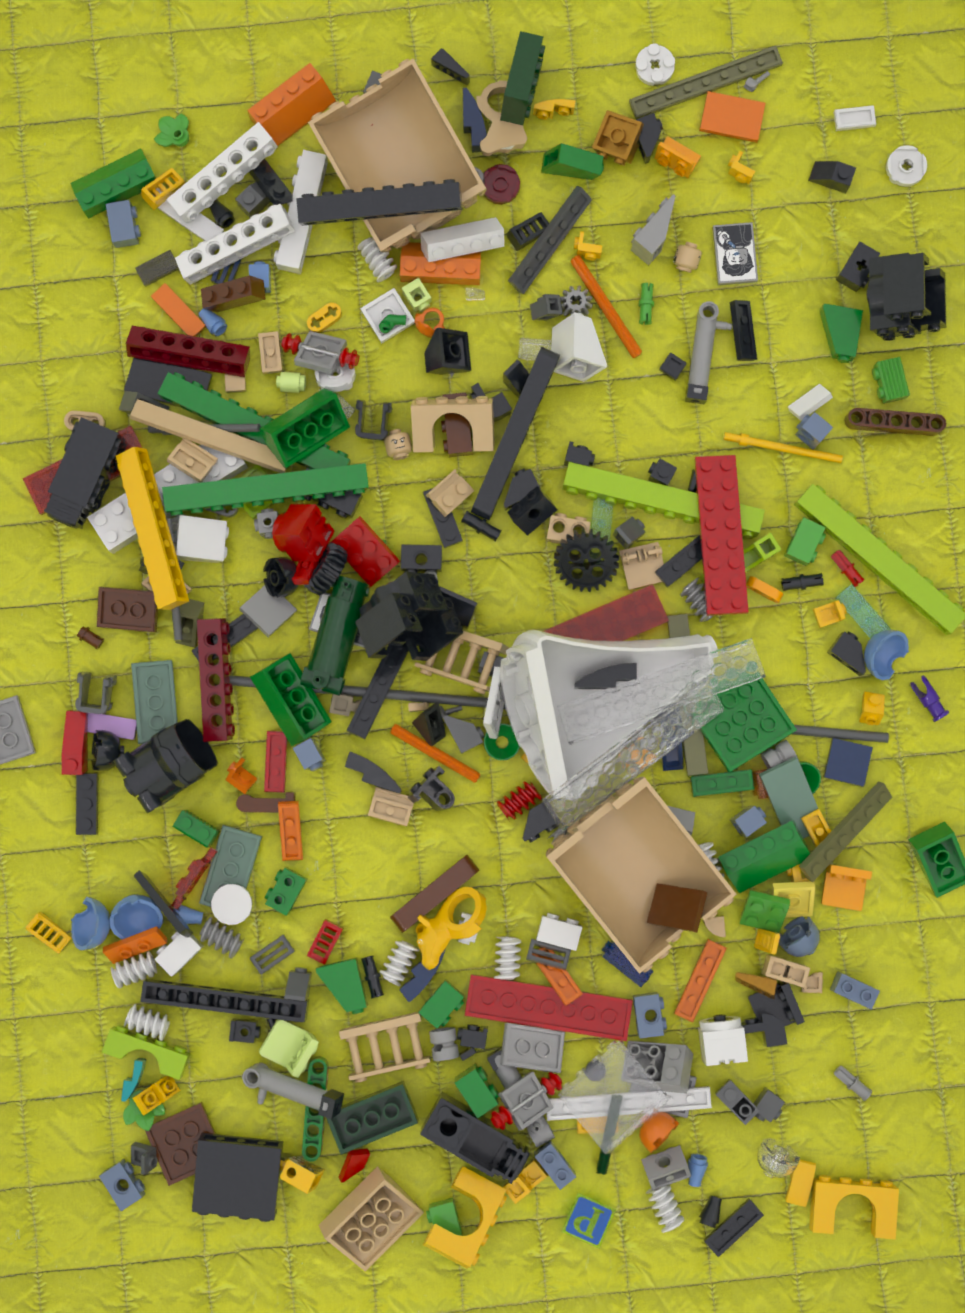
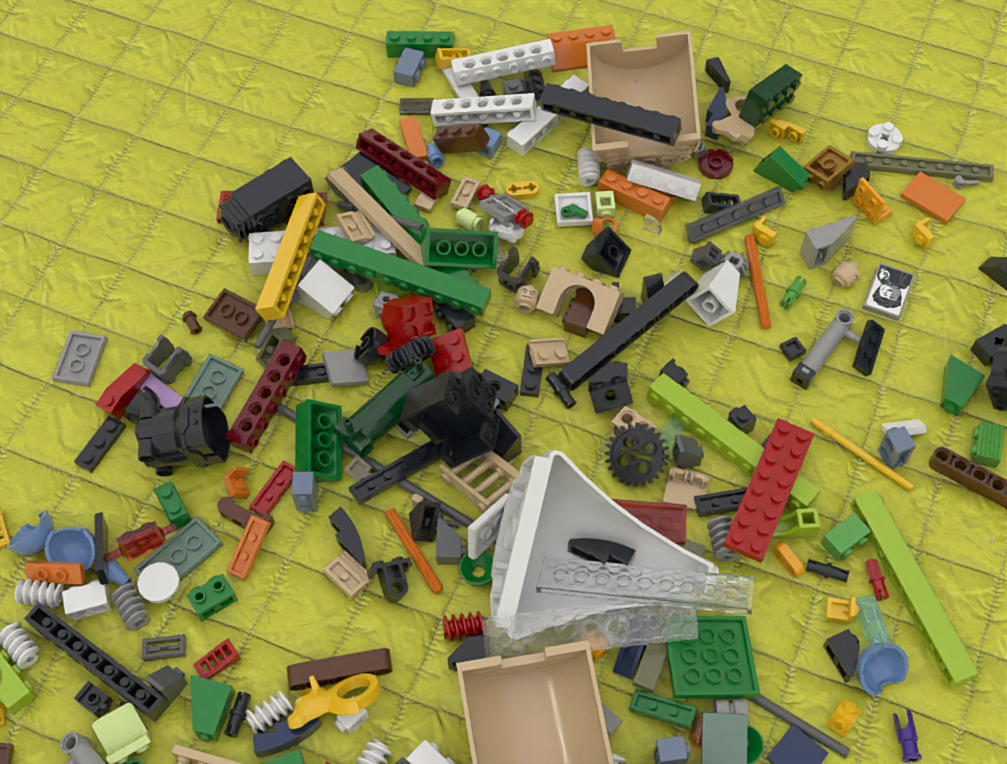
camera: 30 degrees right, 25 degrees down
bright green plate [154,113,189,147] -> none

